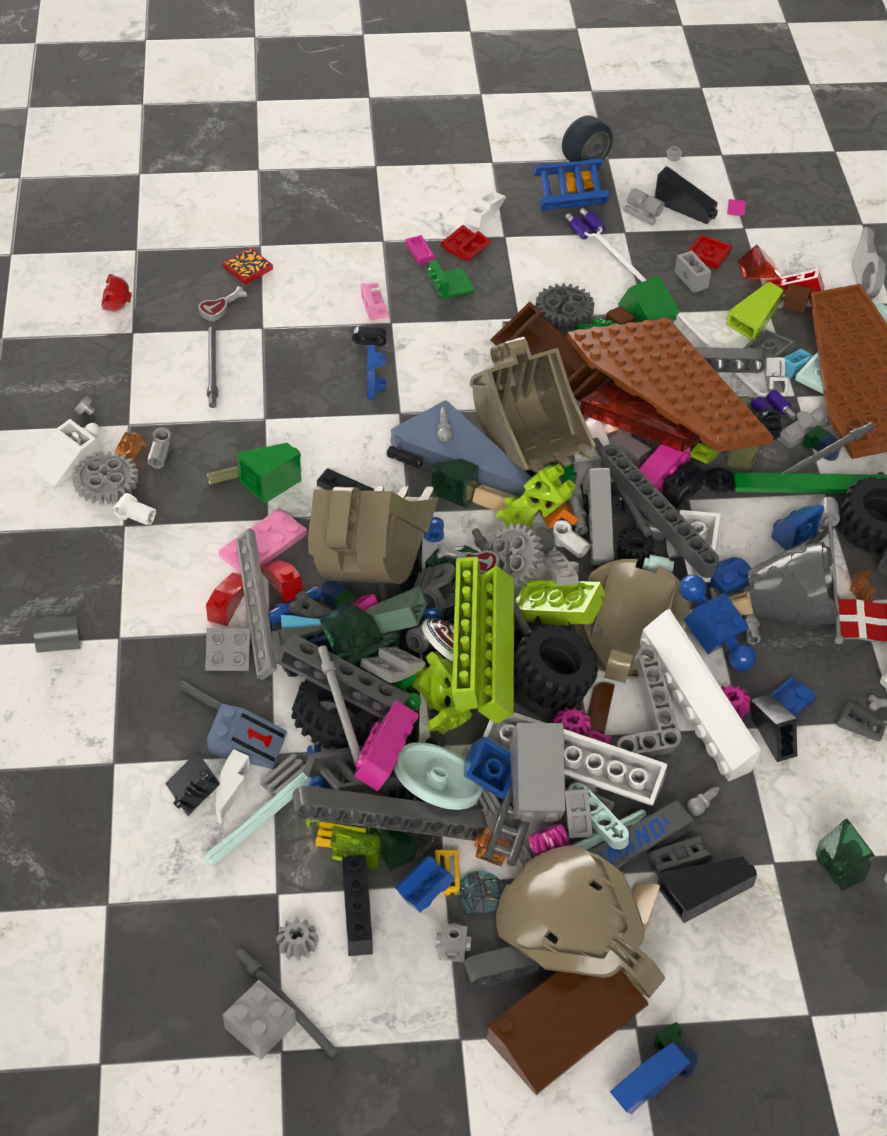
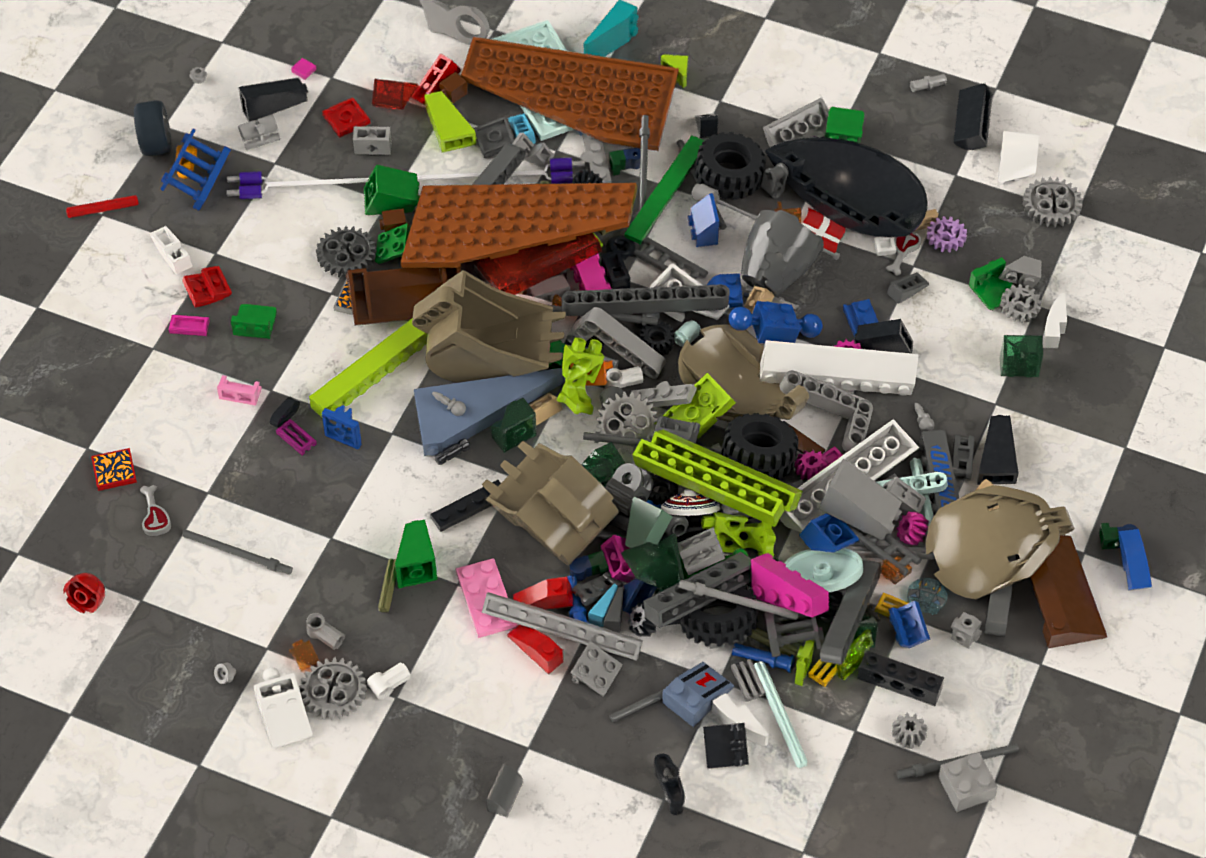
camera: 60 degrees left, 5 degrees up
light grey piece [437,543,499,575] -> none
none -> red axle [66,195,139,218]
none -> magenta tile [276,419,317,456]
none -> lime brick [309,318,428,417]
none -> dark grey bar [633,237,708,279]
none -> dark grey hinge [654,416,701,444]
none -> black connector [654,753,685,815]

